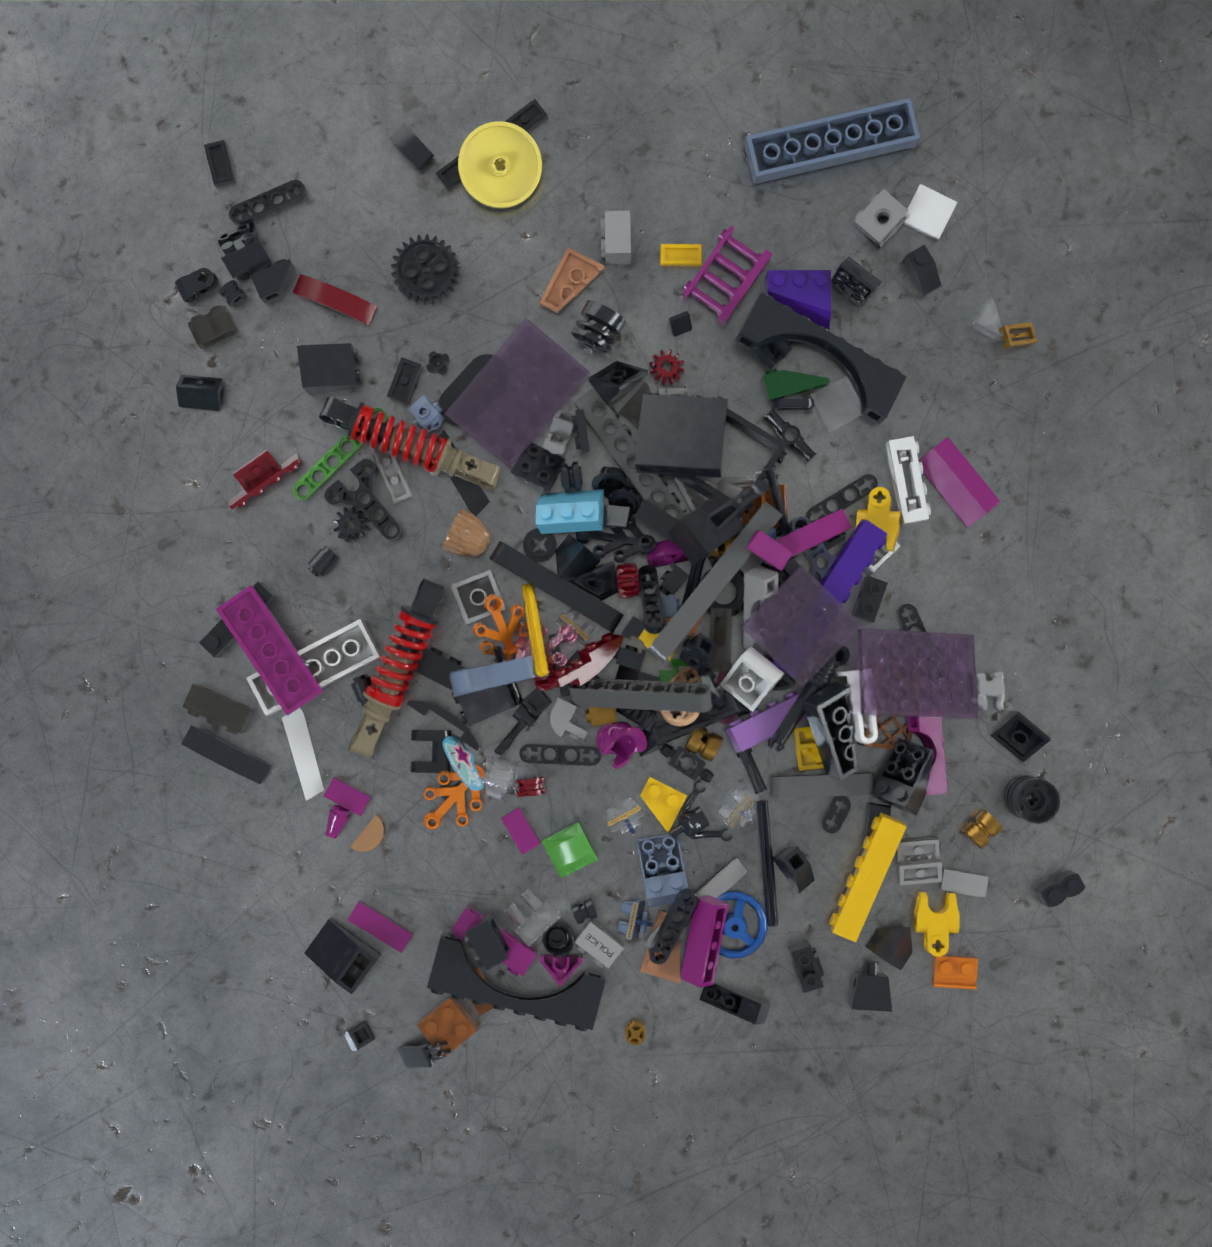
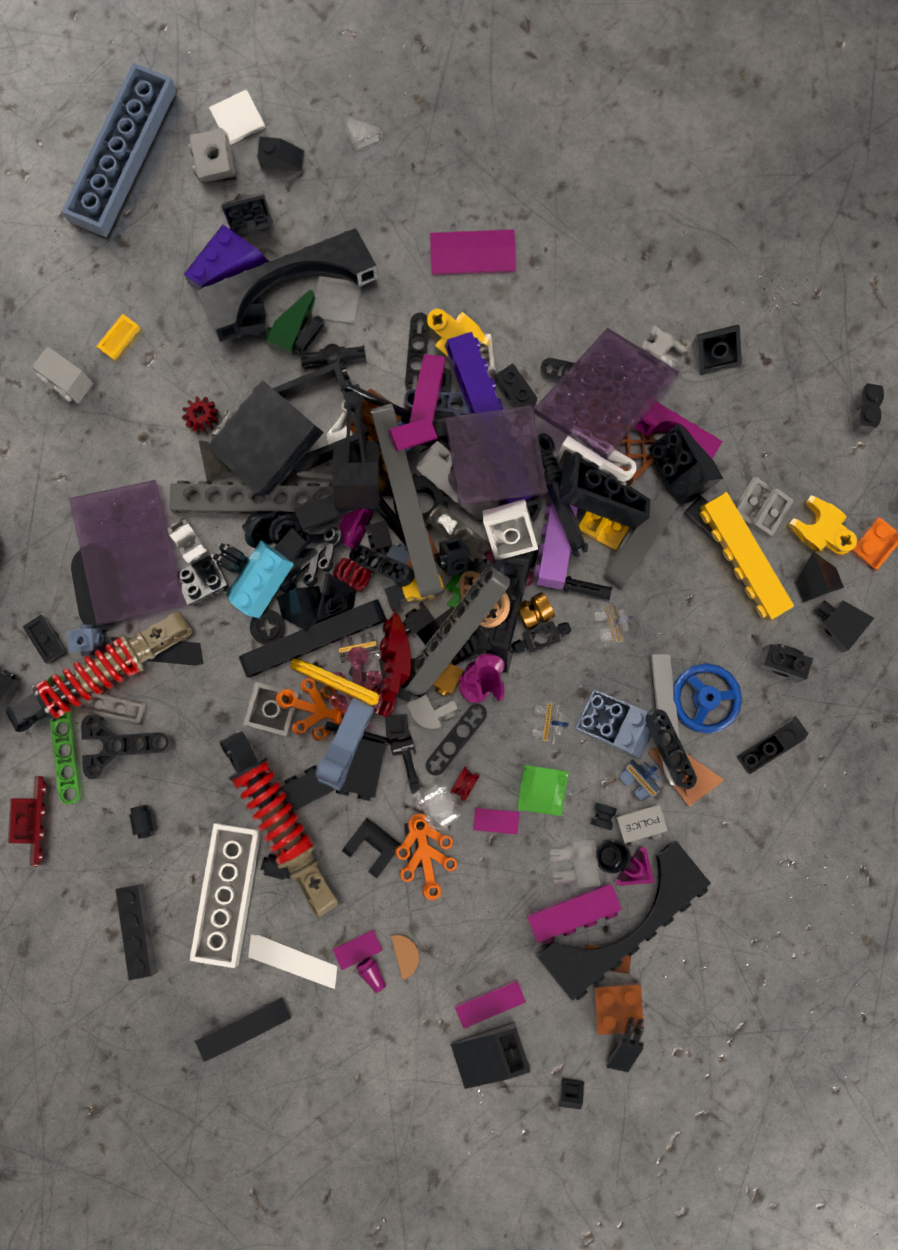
camera: 50 degrees left, 5 degrees down
clear smoke brick [182,684,255,735] -> none
magenta plate [216,585,324,716] -> none
black gear [333,507,369,542] -> none
black slope [407,700,481,751] -> none
black plate [426,351,449,374] -> none
medium nougat hair [442,509,490,557] -> none
sticker [443,735,483,790] -> none
black brick [464,914,511,971] -> none
nougat wing [539,247,605,314] -> none
black wheel [570,300,626,354] -> none
black wing [571,409,590,455] -> none
black slope [588,361,648,405] -> none
pearl gold wheel [625,1020,646,1045] -> none
yellow wing [640,776,687,832] -> none
black slope [668,311,692,337] -> none
black piece [669,780,733,841] -> none
magenta brick [680,895,729,988] -> none
magenta fence [682,225,773,327] -> none
black axle [757,800,779,927] -> none
black slope [773,847,815,894] -> none
black beam [821,796,851,834] -> none
white brick [885,436,931,525] -> none
light grey slope [941,868,989,898] -> none
pearl gold wheel [962,809,1003,849] -> none
pearl gold tile [999,322,1037,349] -> none
black wheel [1005,775,1060,824] -> none

